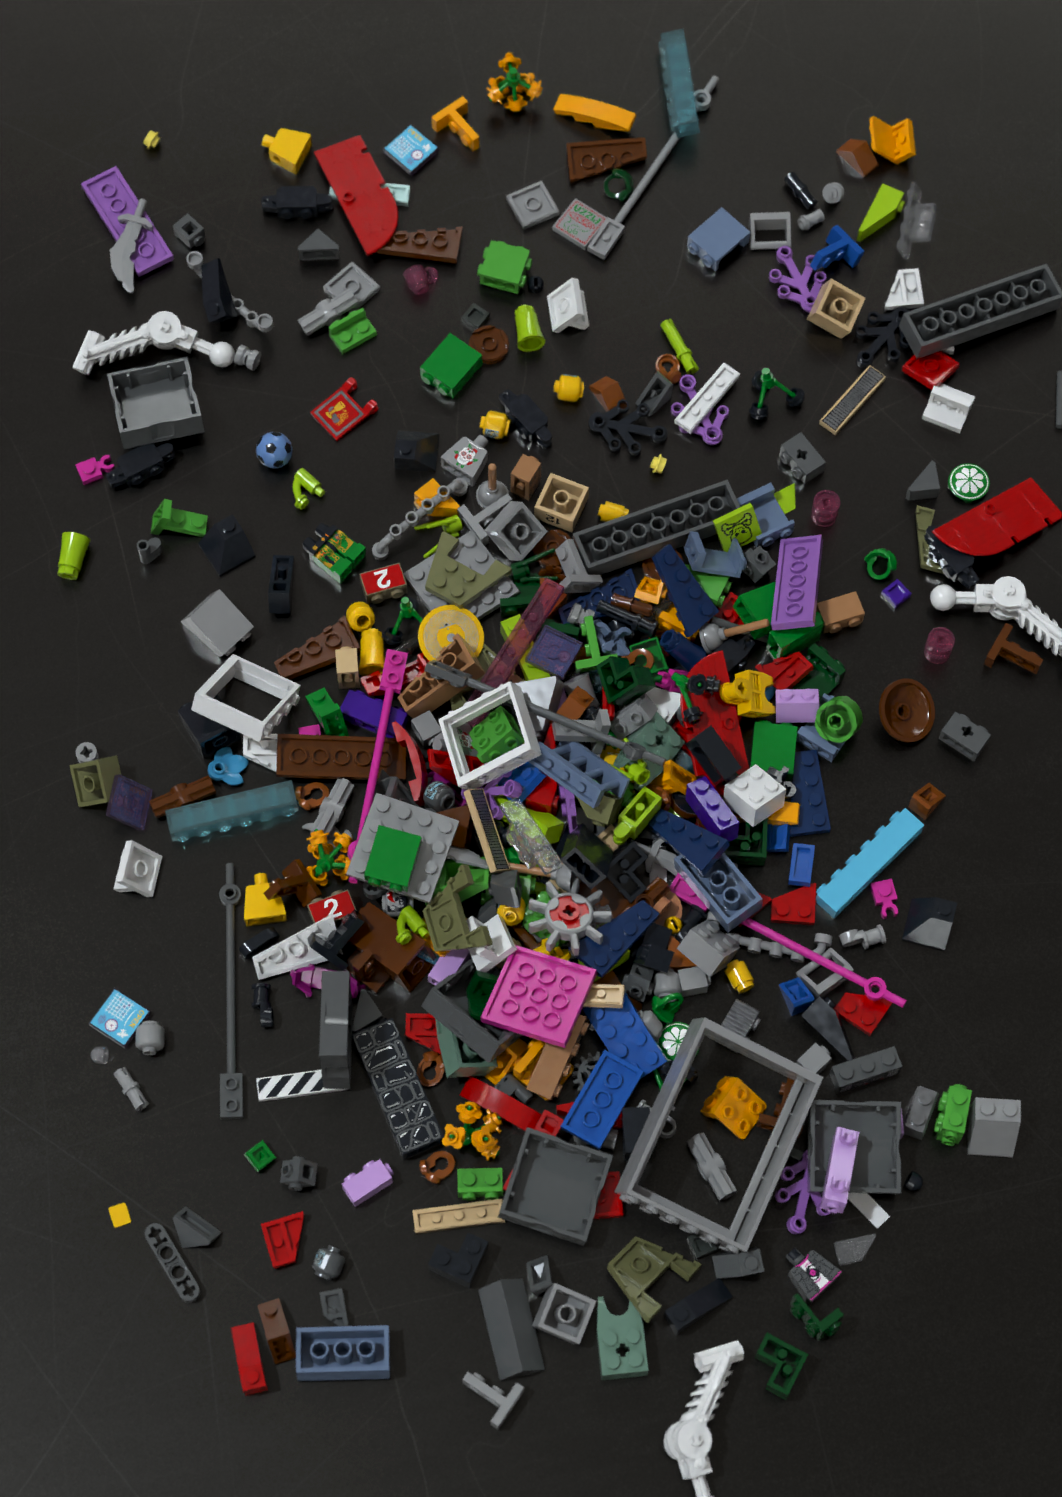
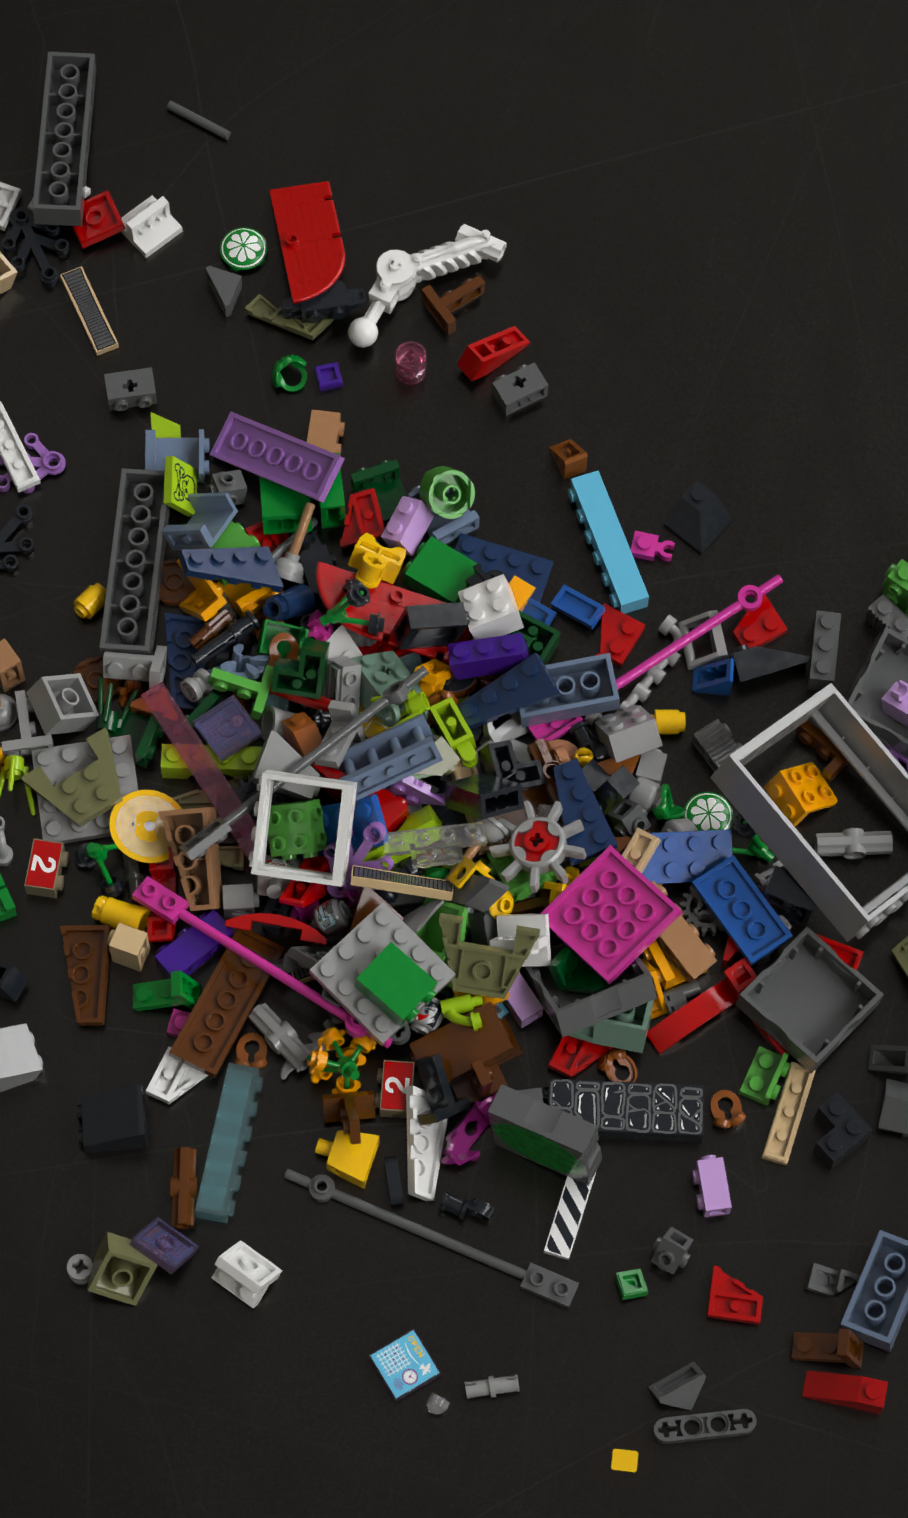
camera: 65 degrees left, 0 degrees up
light grey head [135,1021,165,1055] -> none
white window [191,654,300,742] -> none
dark azure plate [207,747,249,785] -> none
dark grey head [312,1245,345,1281] -> none
yellow head [346,601,375,632] -> none
light orange plant [442,1102,502,1161] -> none
tan brick [534,473,589,533] -> none
light yellow plate [650,454,667,474] -> none
plant [749,368,805,420] -> none
light grey brick [796,1043,831,1075] -> none
clear pink wheel [811,490,840,527] -> none
light grey connector [839,924,886,949] -> none
reddish brown dish [879,678,935,742] -> none
none -> yellow bracket [448,856,495,889]
none -> red slope [457,326,530,381]

